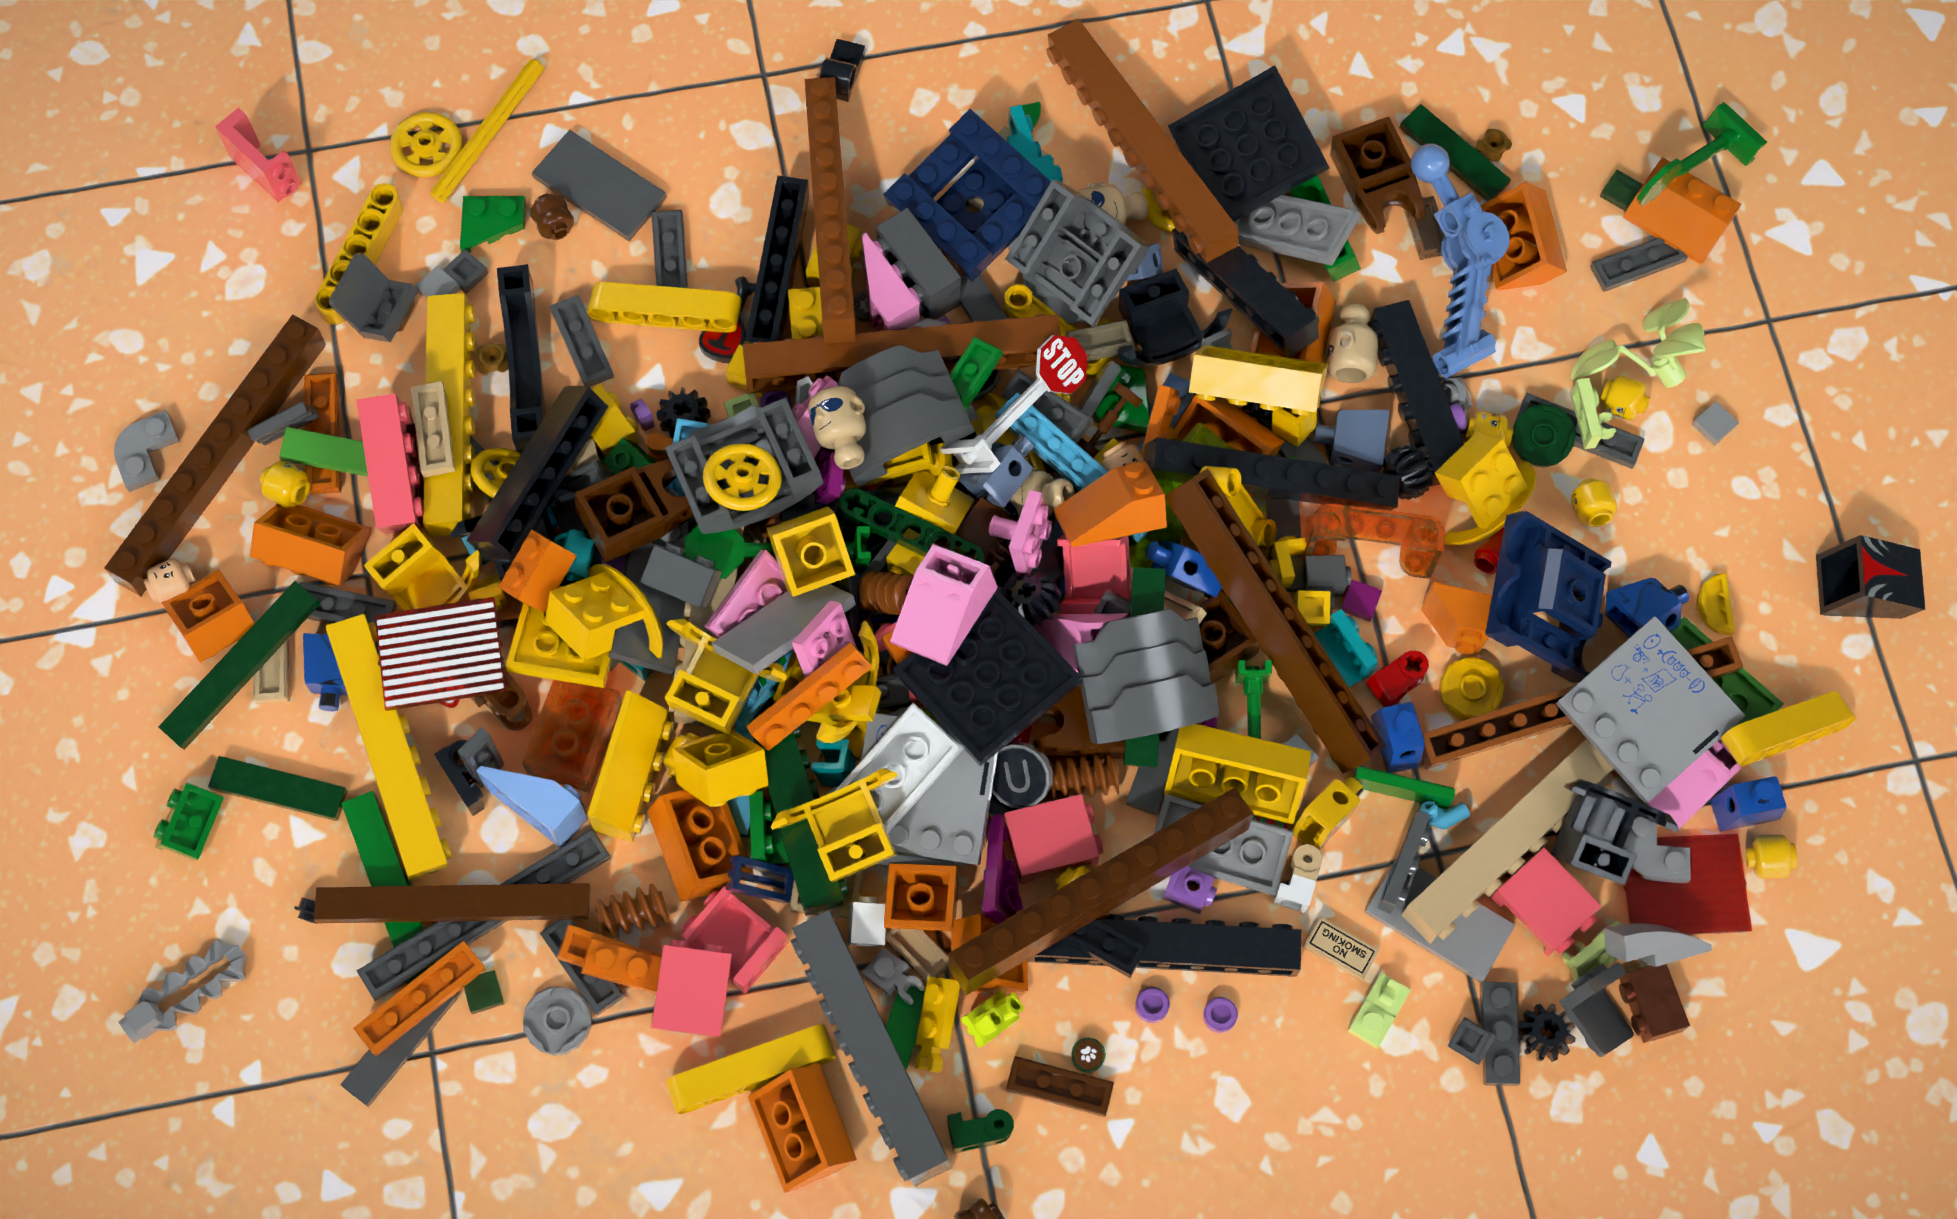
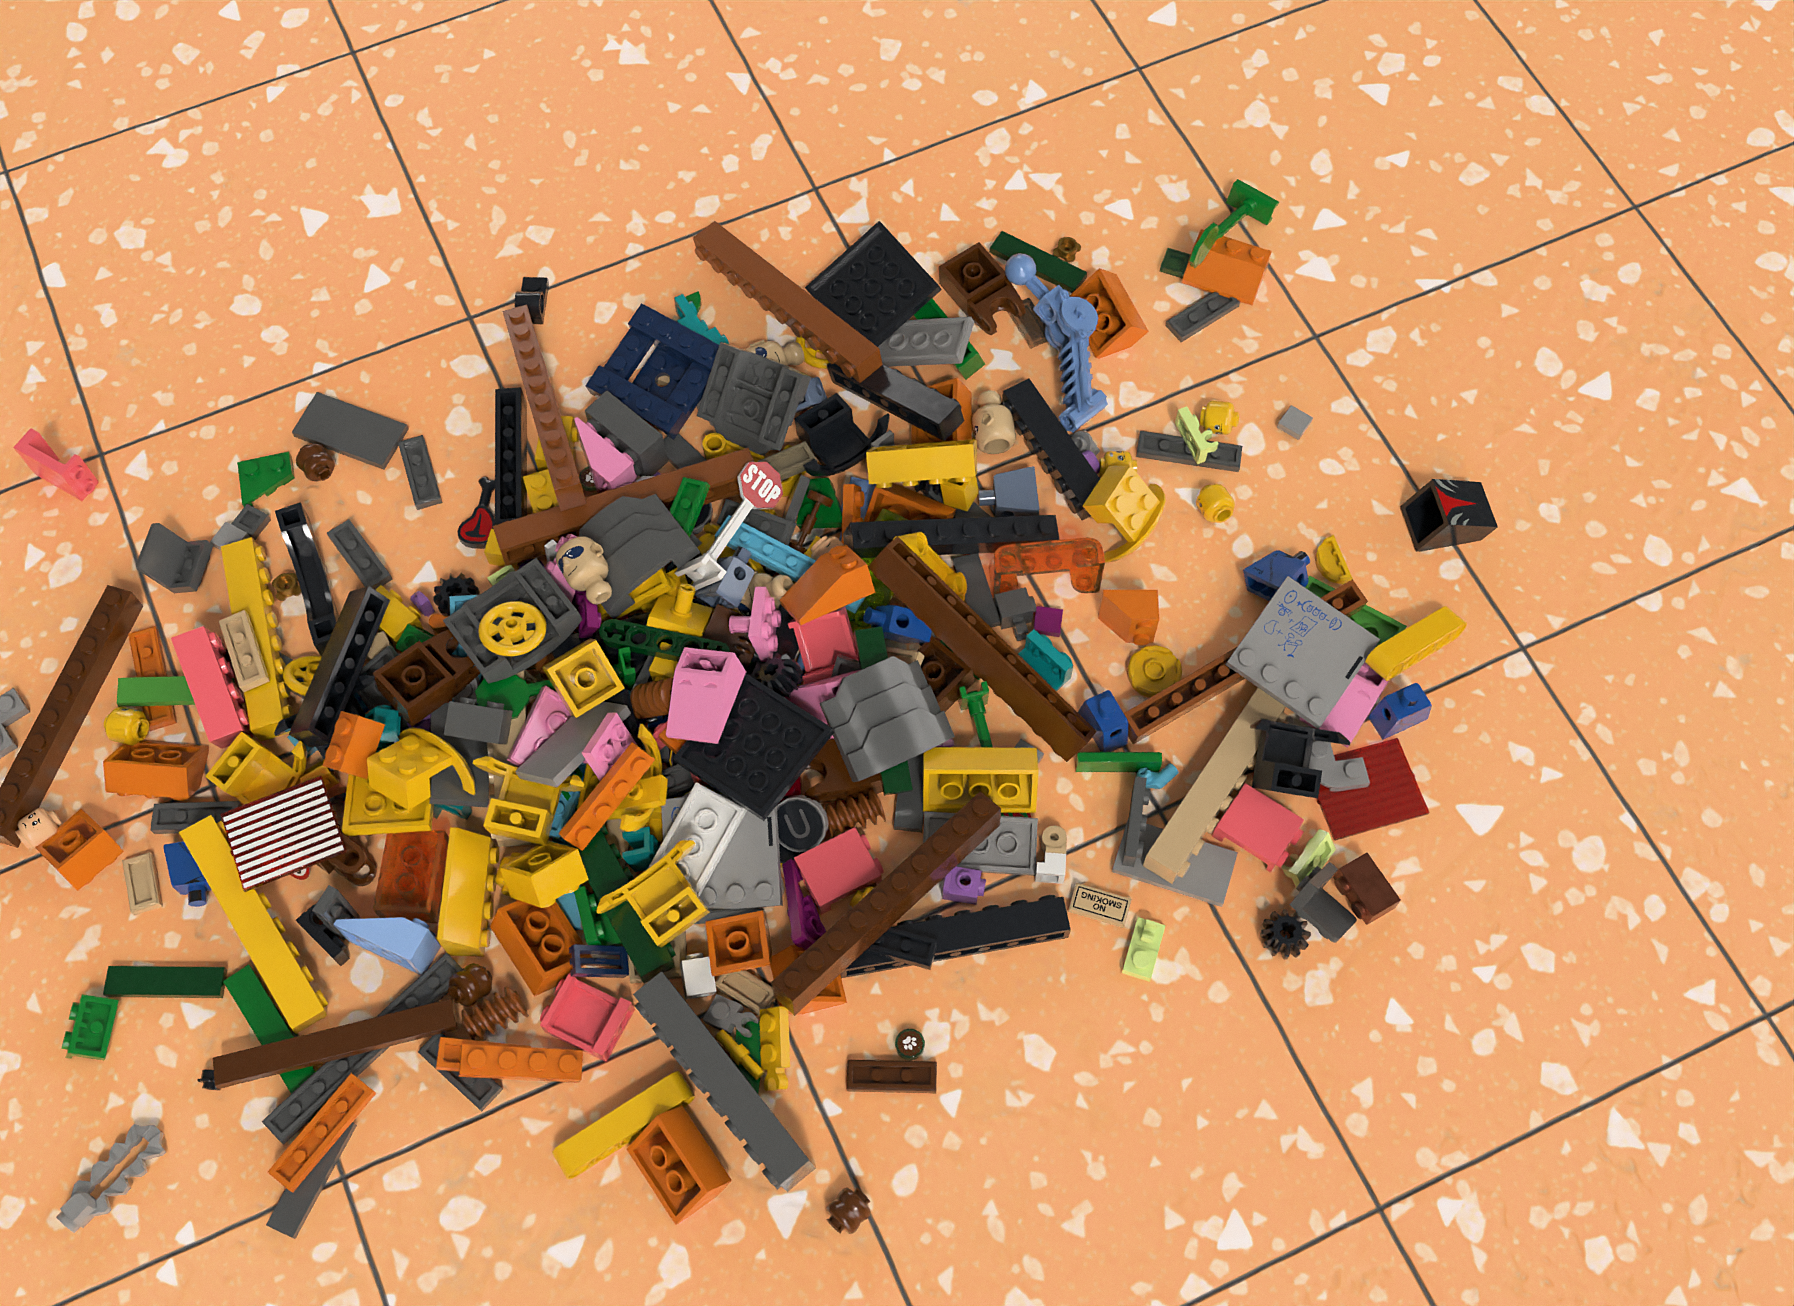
camera: 10 degrees left, 5 degrees down
dark green tile [158,581,321,750] -> none
dark grey tile [248,402,320,446] -> none
yellow beam [315,183,403,325] -> none
yellow plate [390,112,463,177] -> none
yellow axle [430,59,544,203] -> none
clear green tile [464,970,505,1014] -> none
light grey tile [523,987,592,1056] -> none
yellow beam [587,282,742,333] -> none
coral panel [650,940,732,1037] -> none
dark green leg [946,1109,1014,1154] -> none
neon yellow hips [961,990,1024,1048] -> none
medium lavender tile [1135,987,1170,1023] -> none
medium lavender tile [1203,997,1238,1033] -> none
yellow bracket [1268,536,1307,588] -> none
yellow torso [1292,777,1364,851] -> none
yellow panel [1293,590,1330,627] -> none
red piece [1365,650,1429,707] -> none
black gear [1383,445,1433,500] -> none
dark grey tile [1448,1017,1496,1065] -> none
red cone [1474,527,1504,575] -> none
dark grey plate [1480,982,1520,1086] -> none
dark blue piece [1485,511,1612,683] -> none
dark green tile [1512,404,1576,468] -> none
yellowish green plant [1571,297,1706,388] -> none
light grey slope [1604,923,1712,967] -> none
yellow head [1745,835,1797,879] -> none
none -> reddish brown piece [448,963,492,1007]
none -> yellow bar [715,1029,764,1080]

